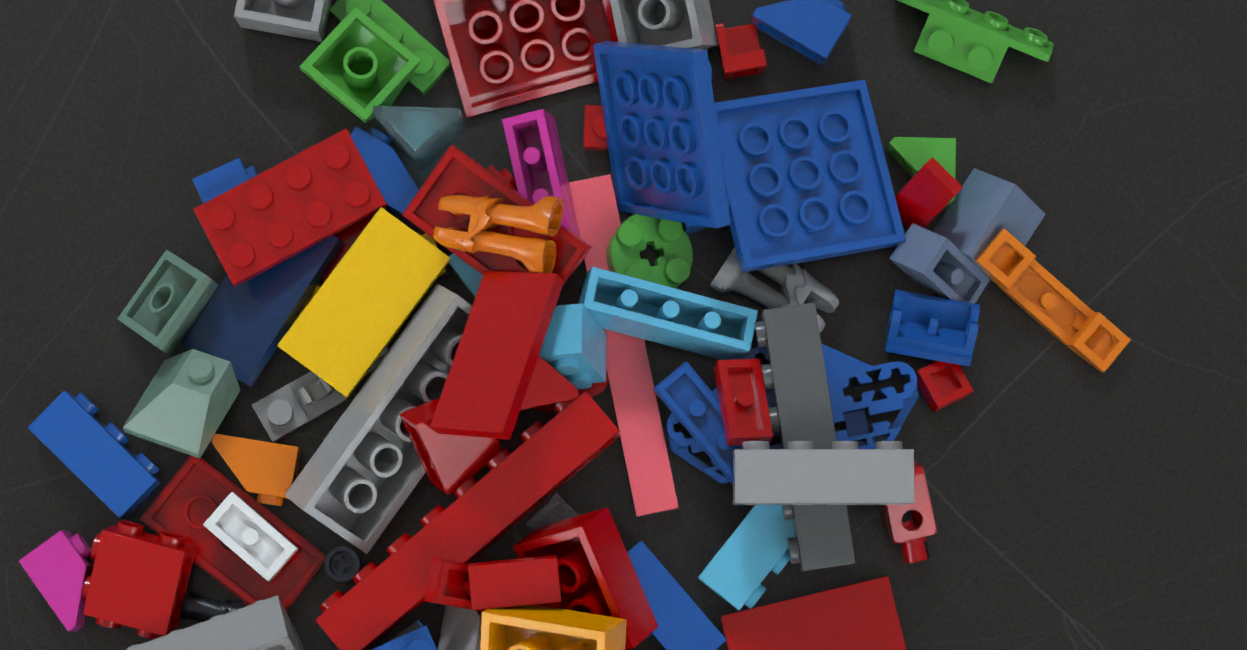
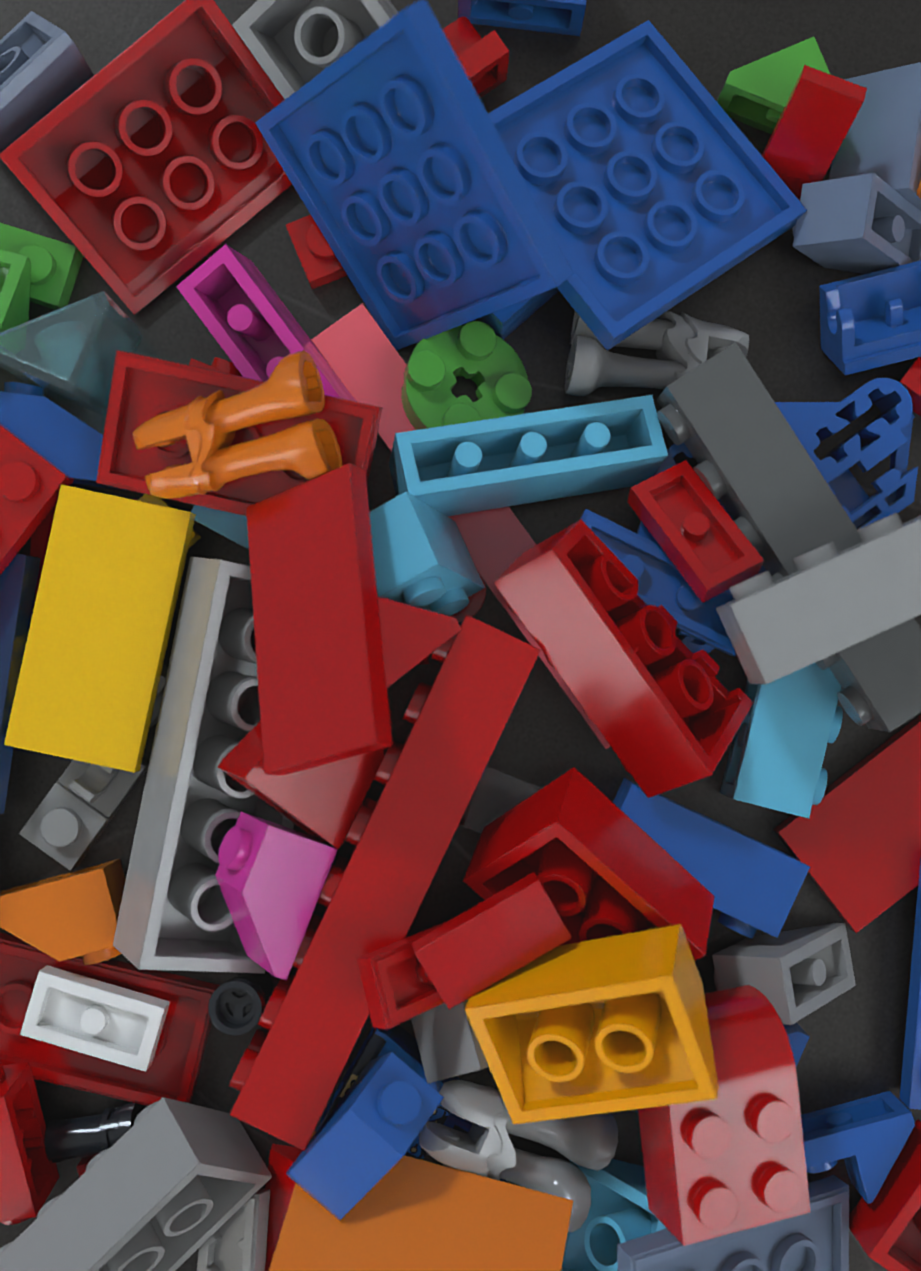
camera: 30 degrees left, 5 degrees up
none -> dark pink slope [215,811,338,980]
none -> red wedge [493,520,754,798]

